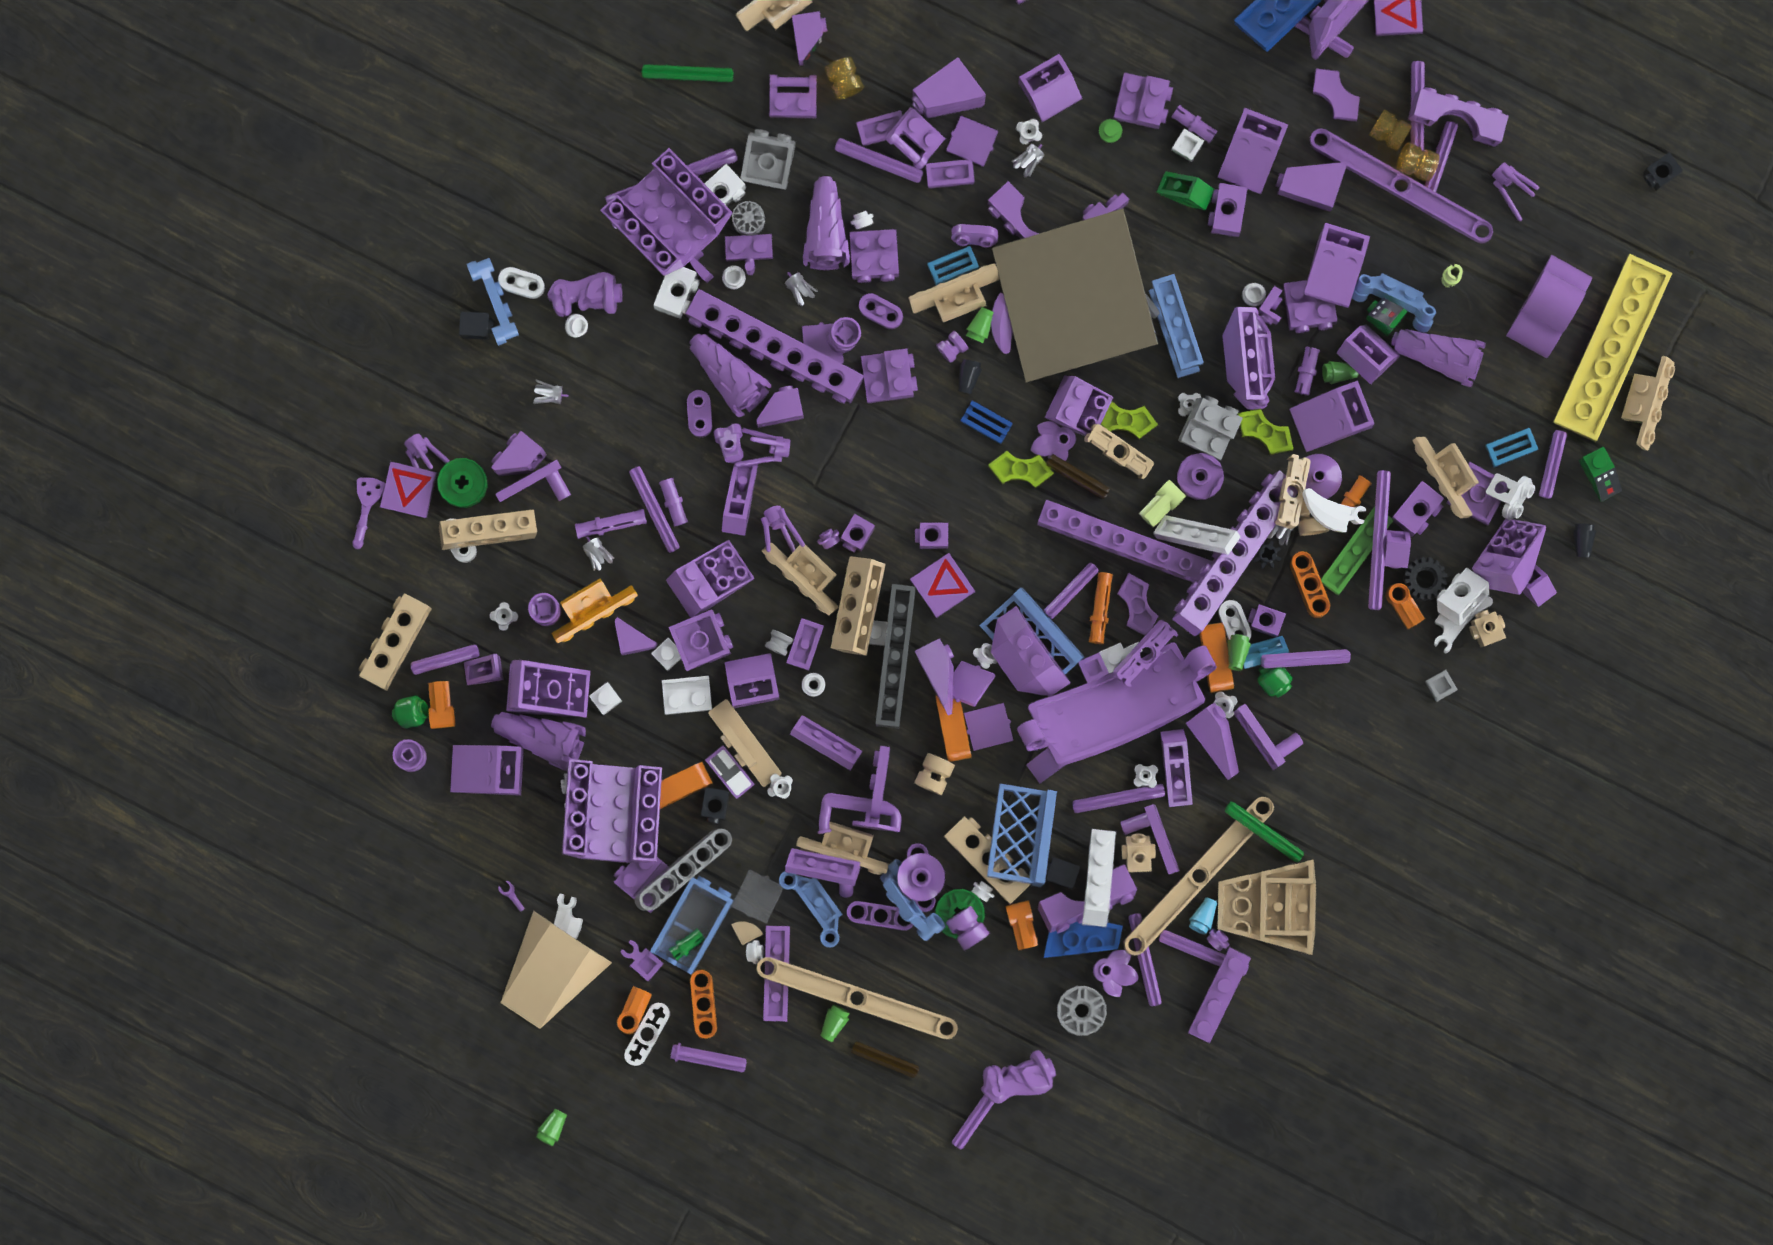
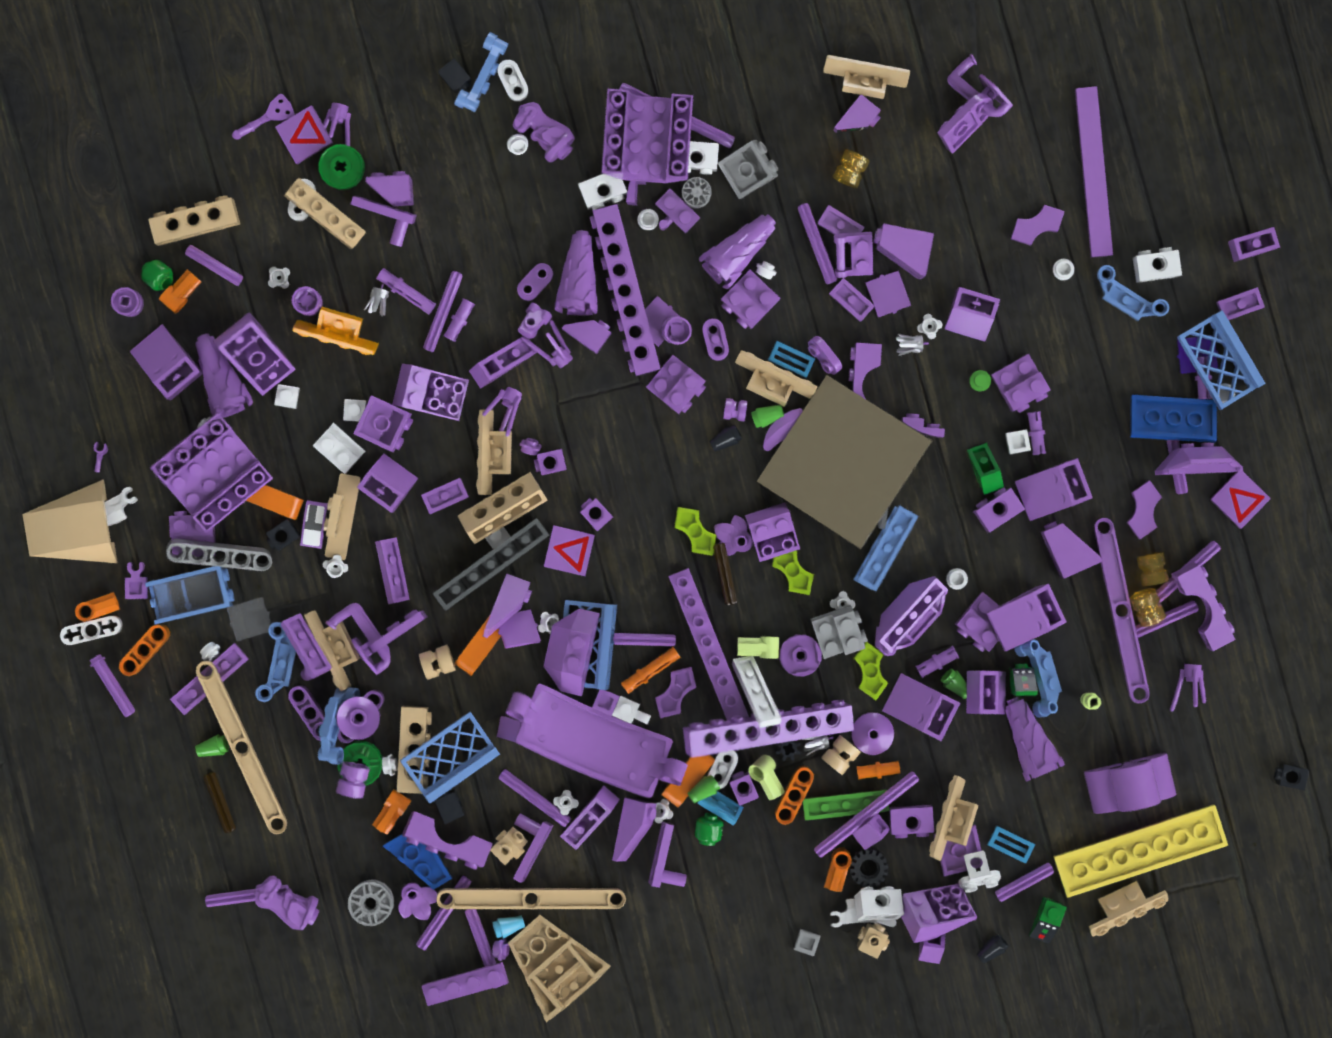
camera: 45 degrees right, 5 degrees up
medium lavender slope [464,654,503,685] -> none
flat silver piece [533,380,569,404] -> none
medium lavender slope [615,617,657,655] -> none
green axle [642,65,734,82] -> none
green pin [668,928,706,961] -> none
tan tile [731,922,763,945] -> none
light grey wheel [765,630,794,657] -> none
medium lavender plate [770,75,817,118] -> none
flat silver piece [785,272,818,306] -> none
white plate [802,673,825,697] -> none
blue tile [961,400,1013,444] -> none
medium lavender piece [964,703,1013,751] -> none
white arch [1082,829,1116,927] -> none
tan piece [1084,424,1154,479] -> none
medium lavender piece [1113,620,1178,687] -> none
green axle [1225,802,1304,862] -> none
medium lavender bracket [1258,286,1282,325] -> none
medium lavender axle [1261,649,1351,668] -> none
tan piece [1275,454,1311,529] -> none
white piece [1303,488,1366,532] -> none
none -> yellowish green piece [748,755,785,800]

